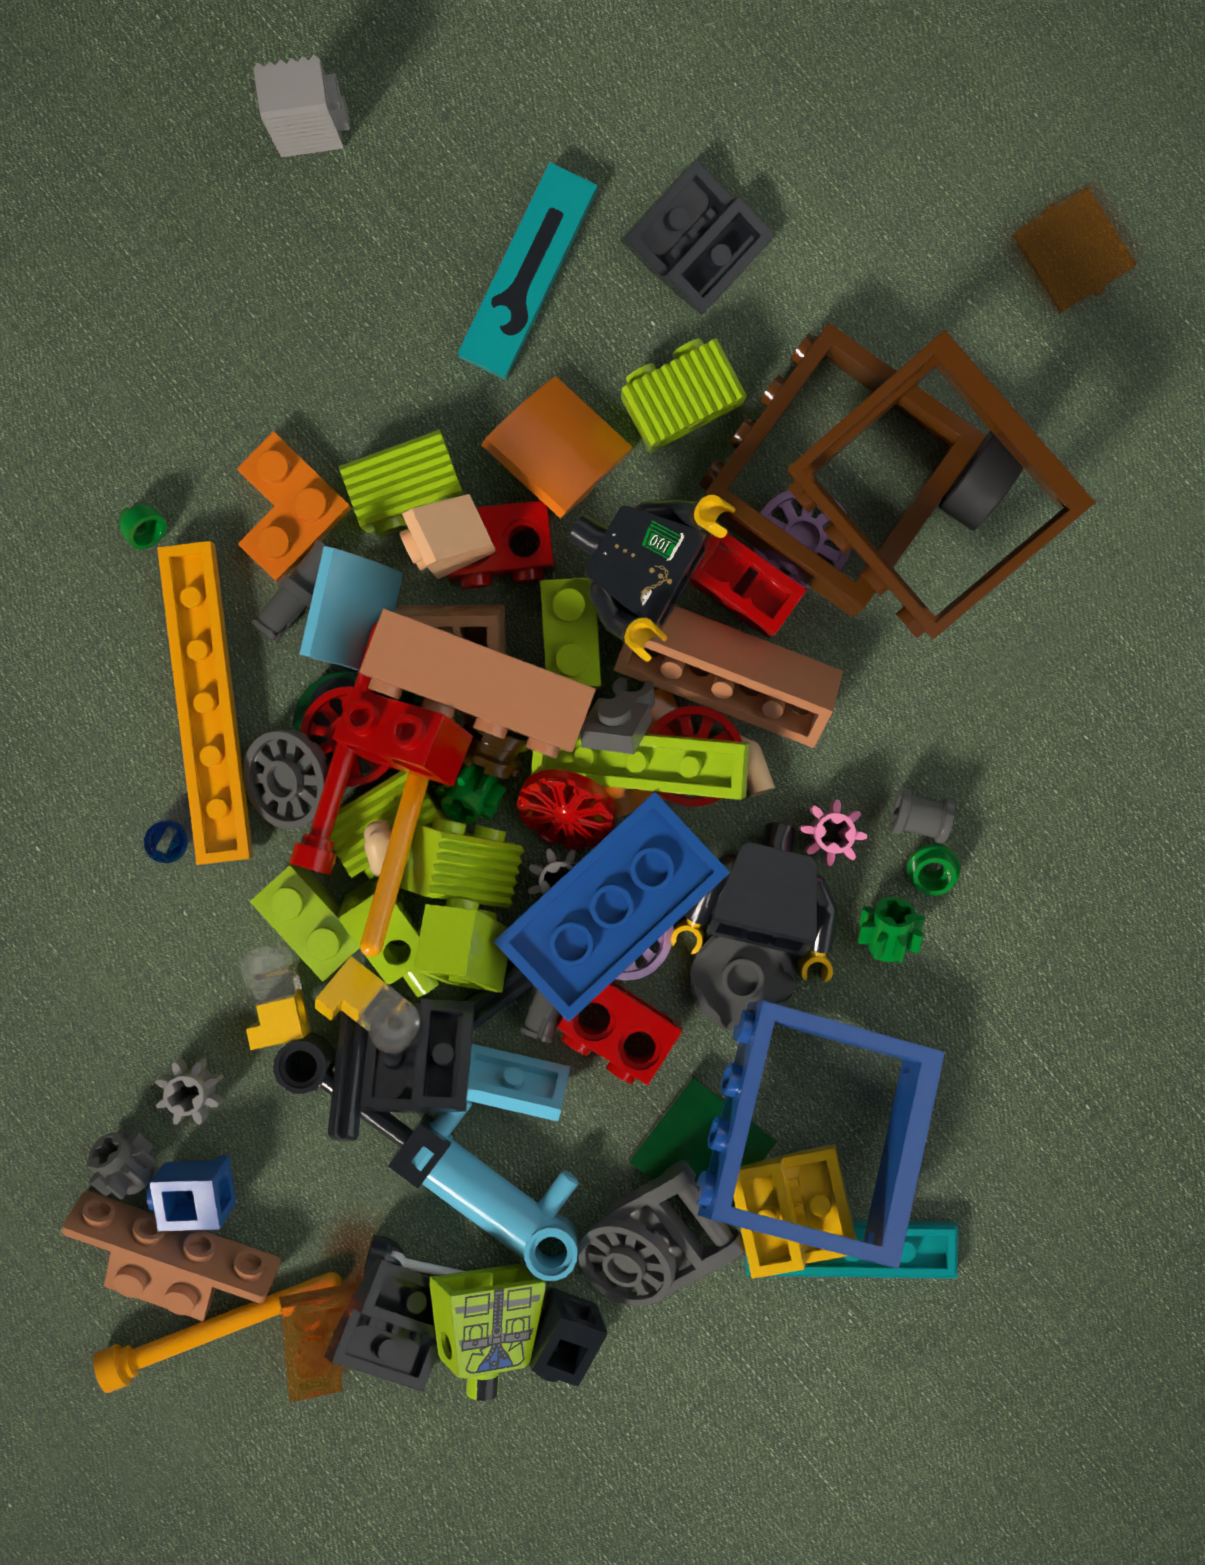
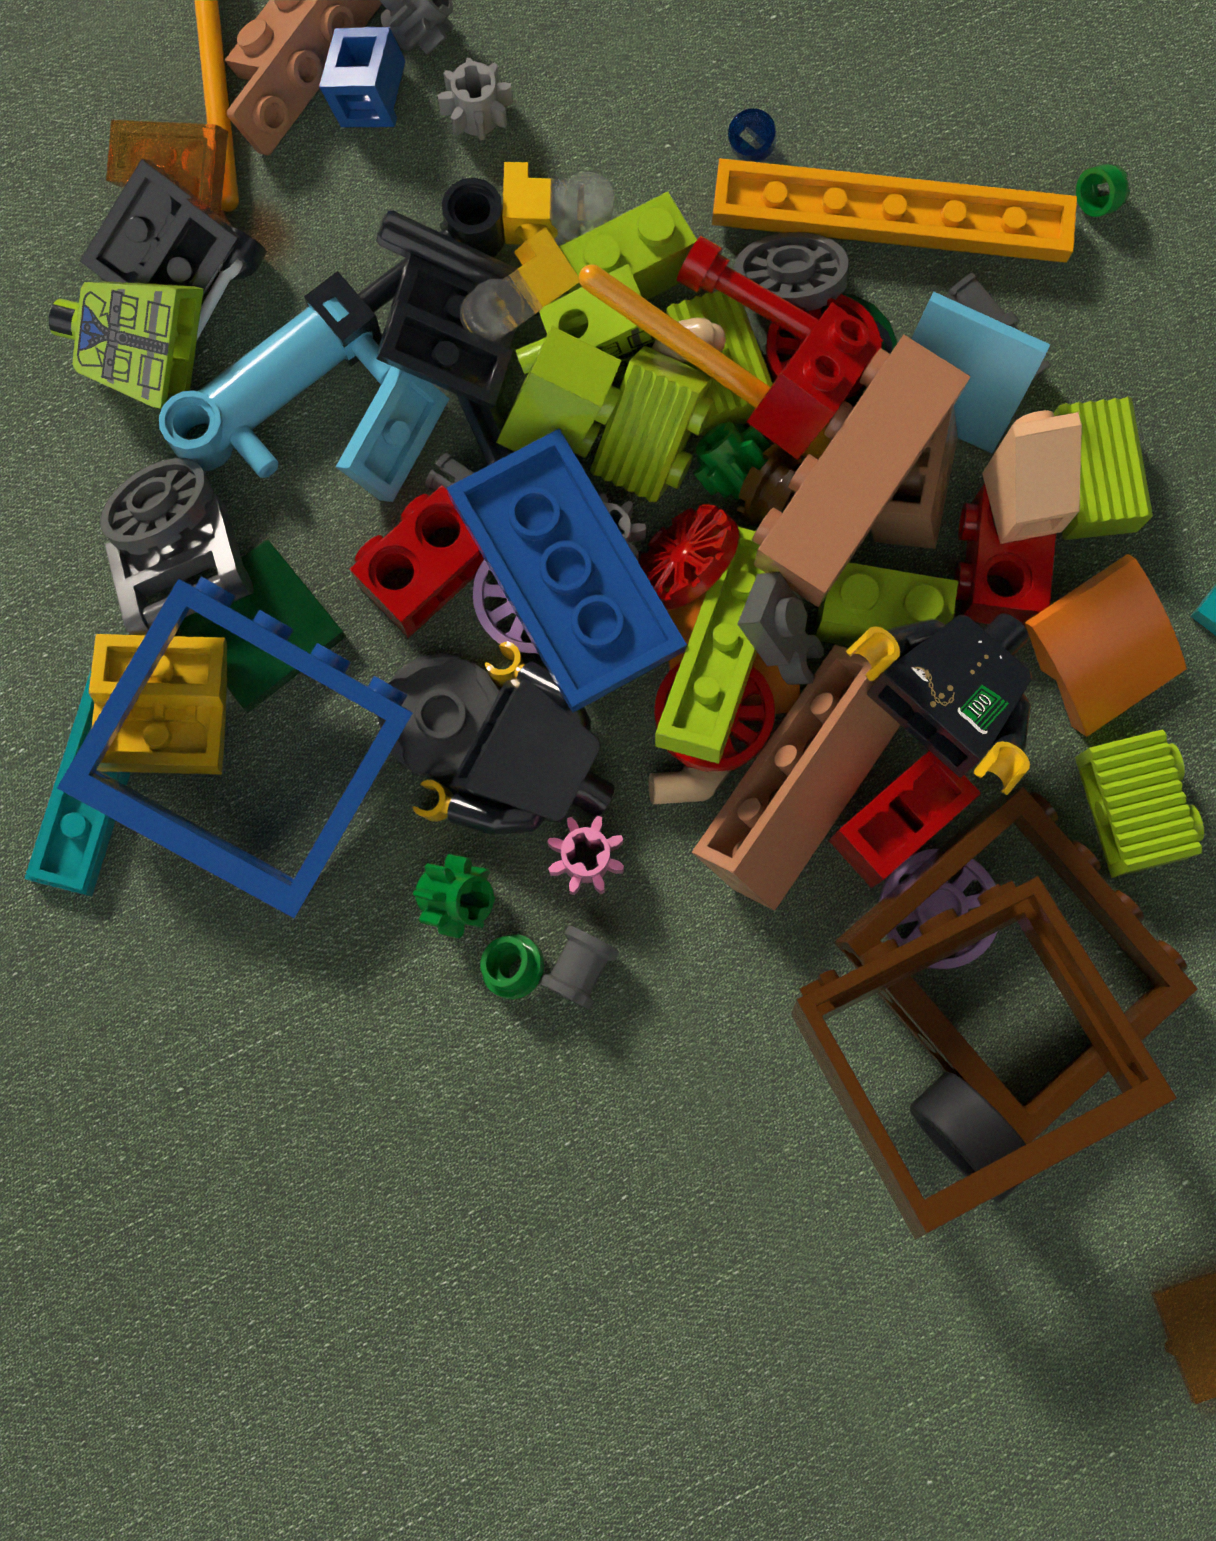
camera: 100 degrees right, 10 degrees down
orange plate [237,431,352,582] -> none
black brick [529,1287,608,1387] -> none

